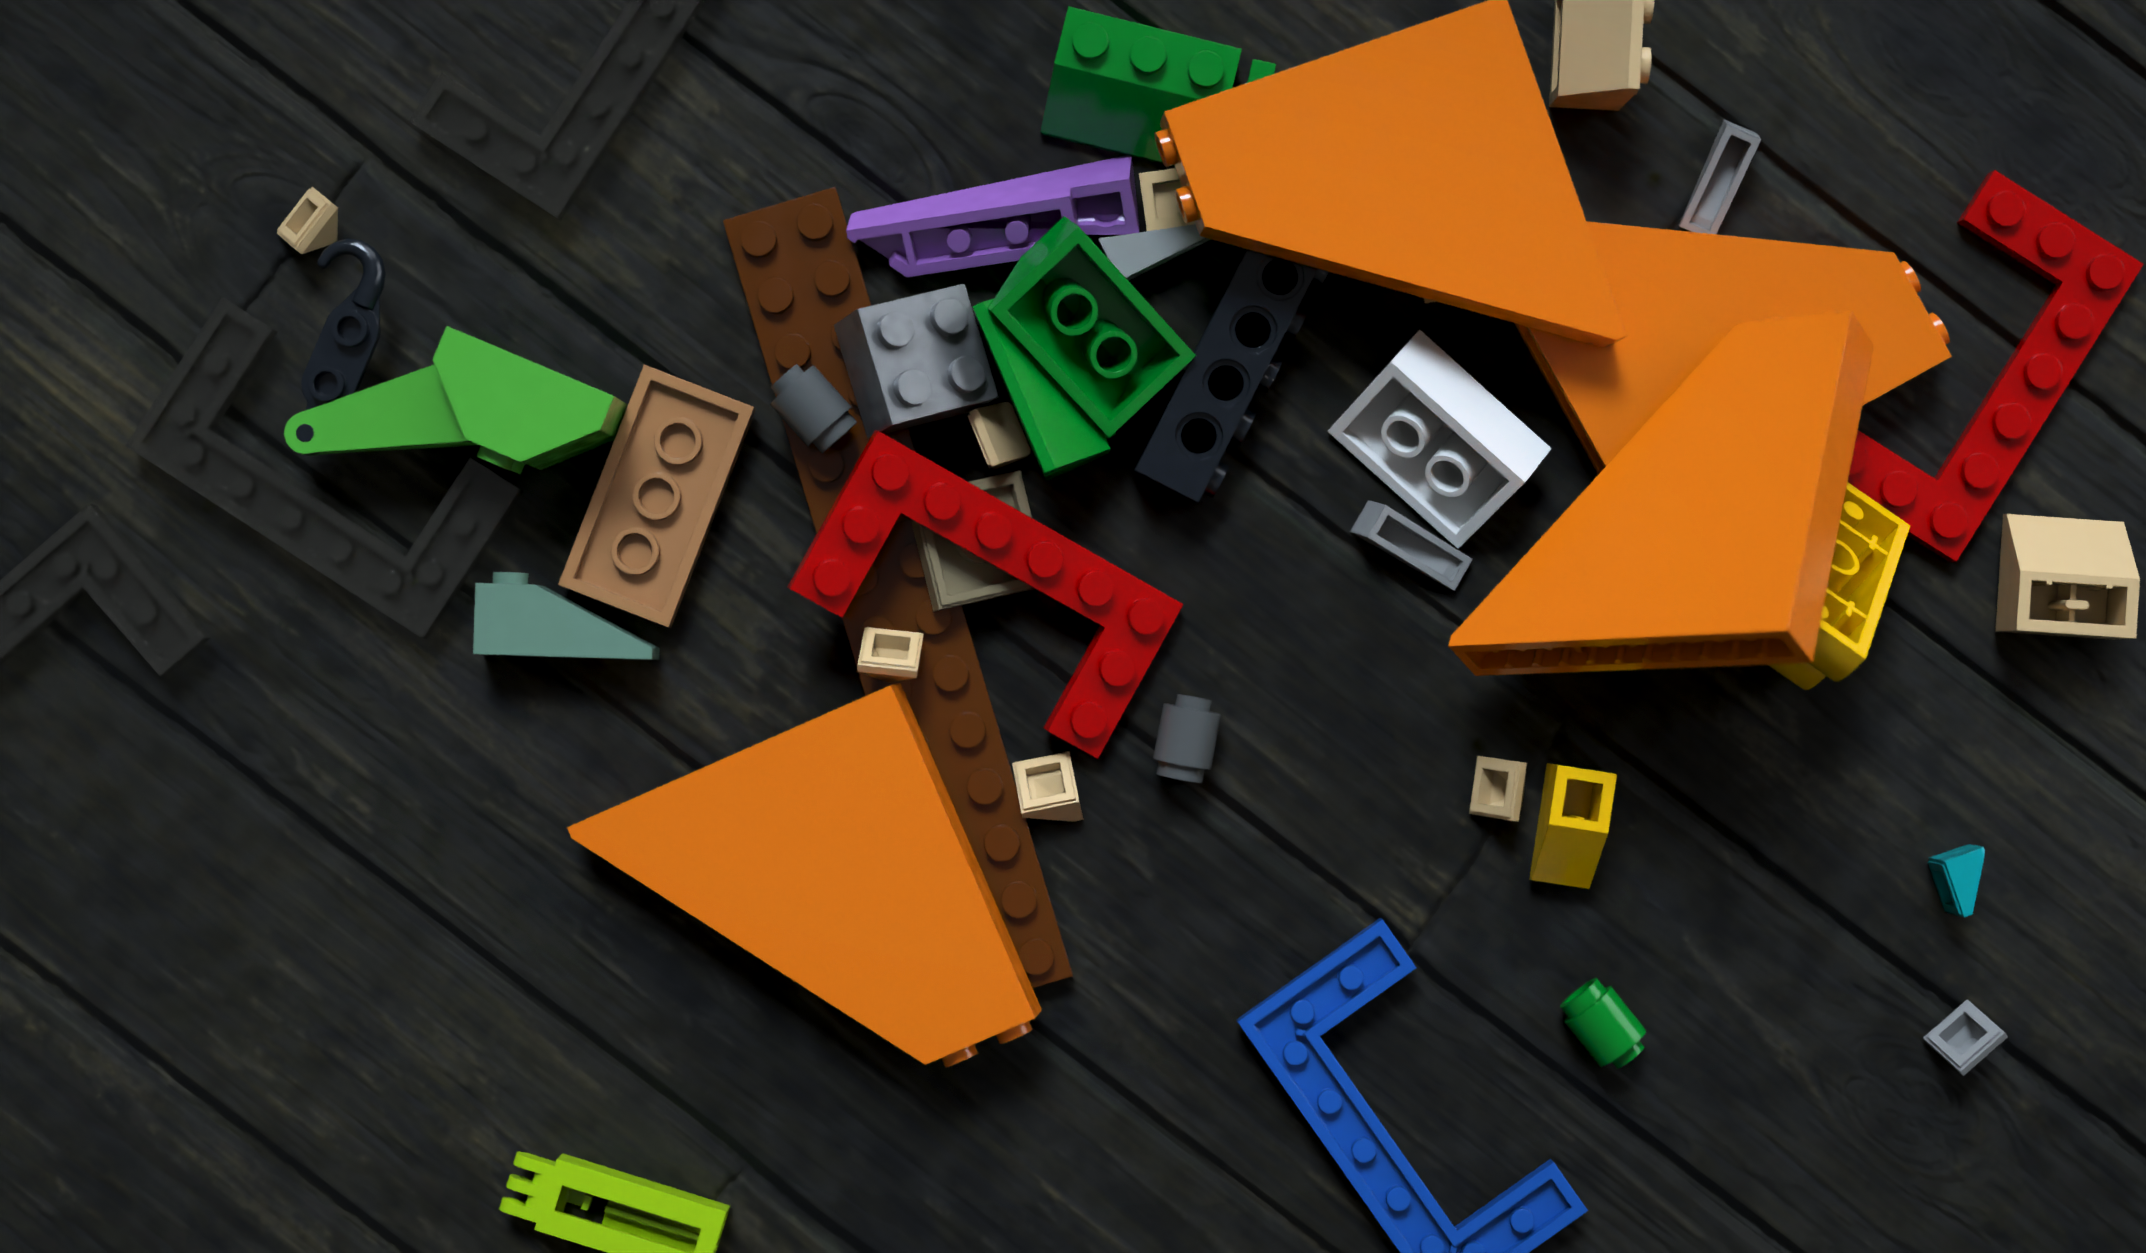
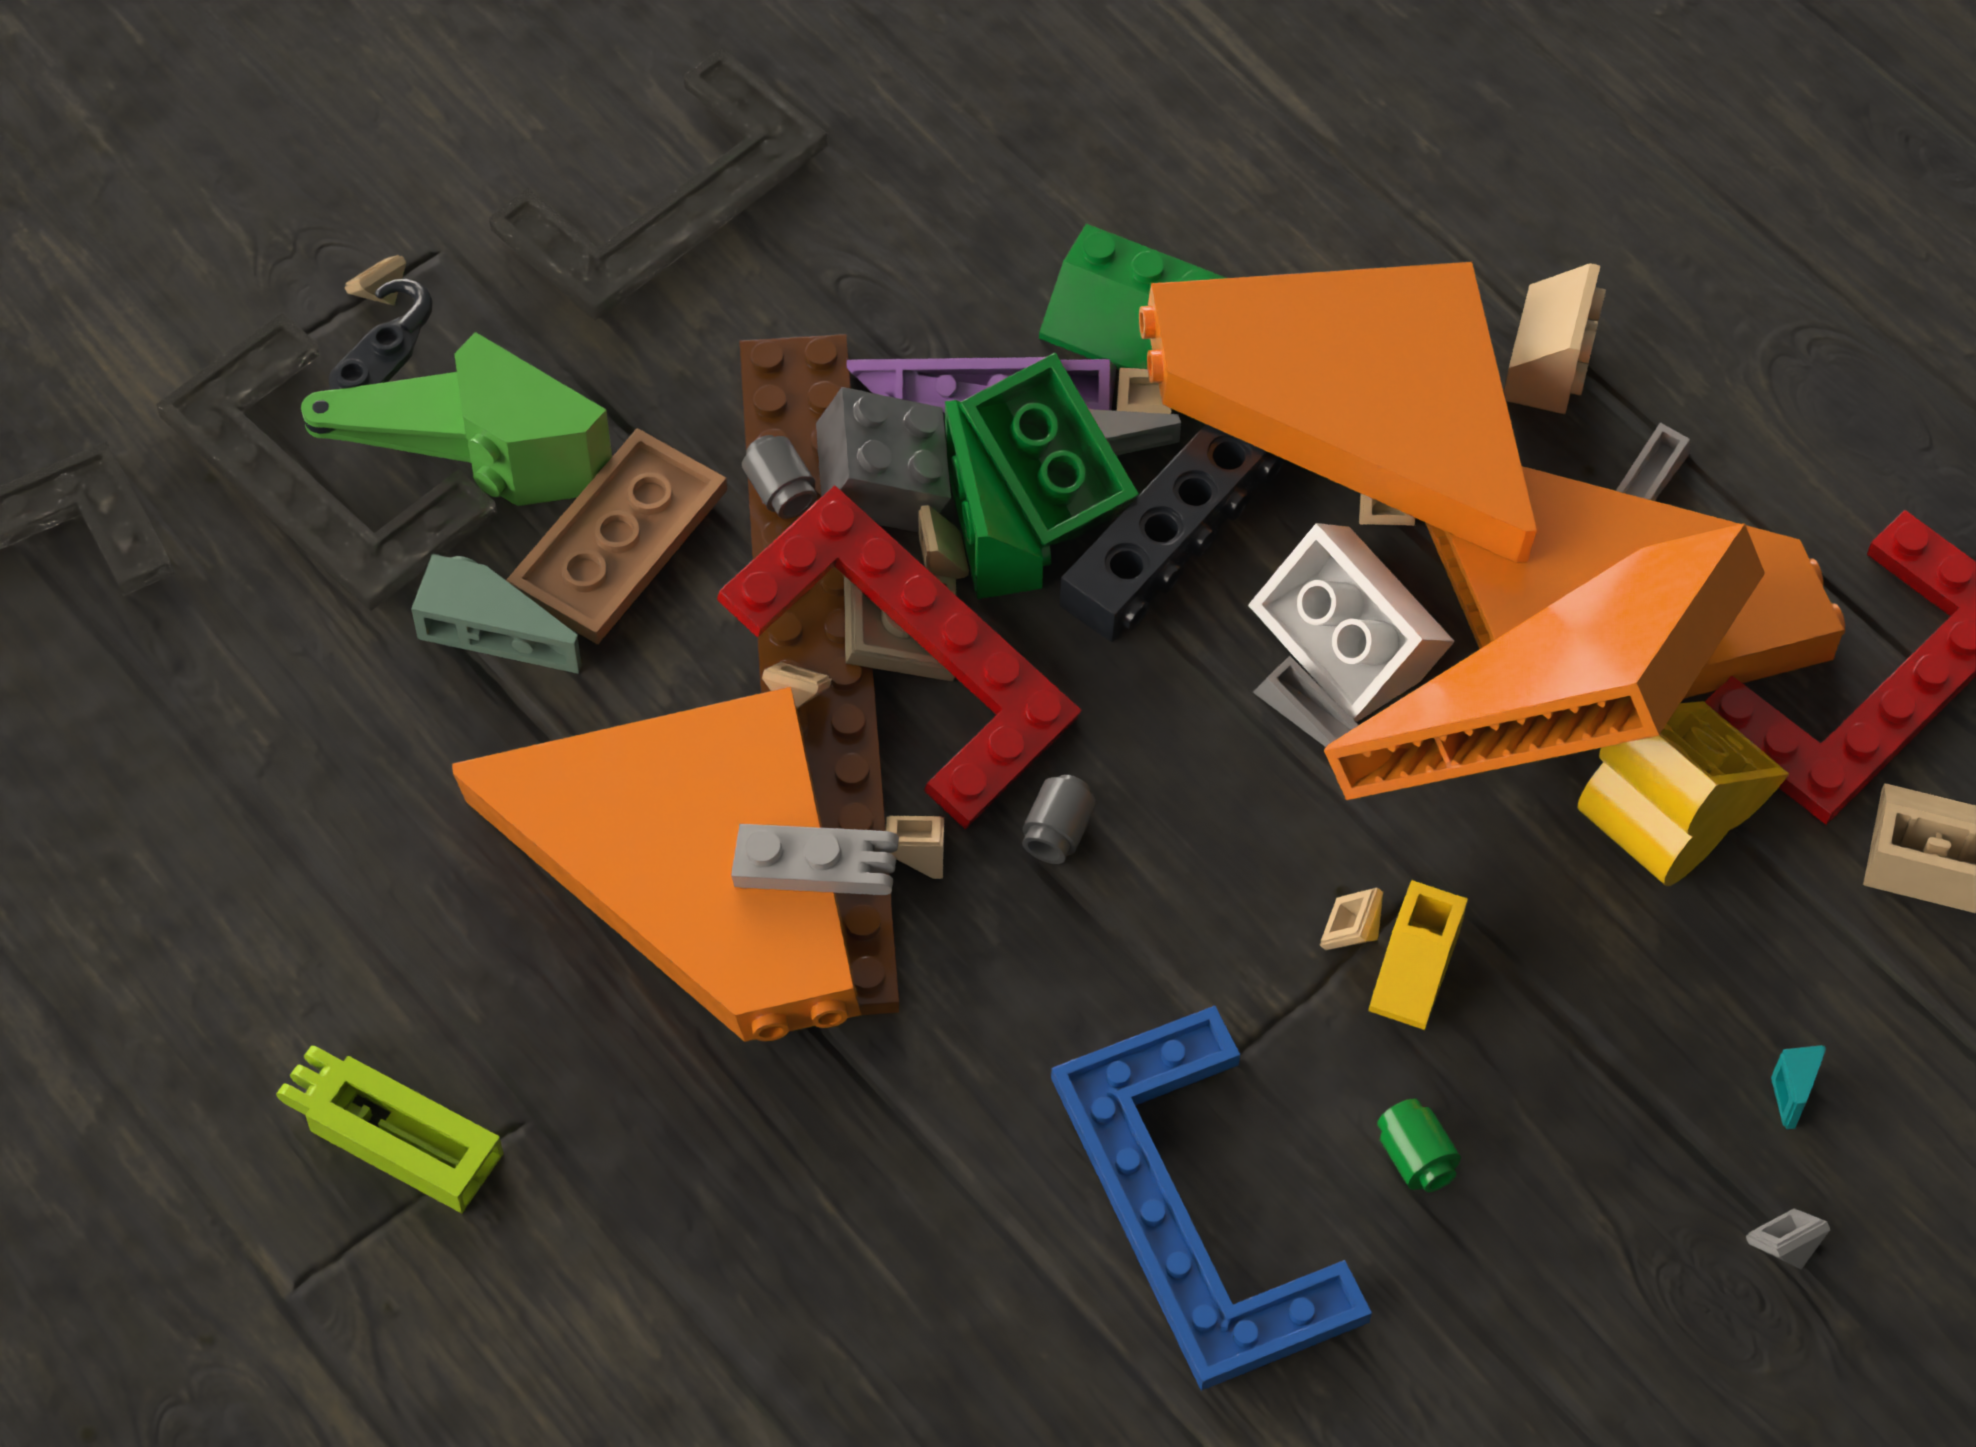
camera: 15 degrees right, 30 degrees down
none -> light grey hinge [731,824,899,895]

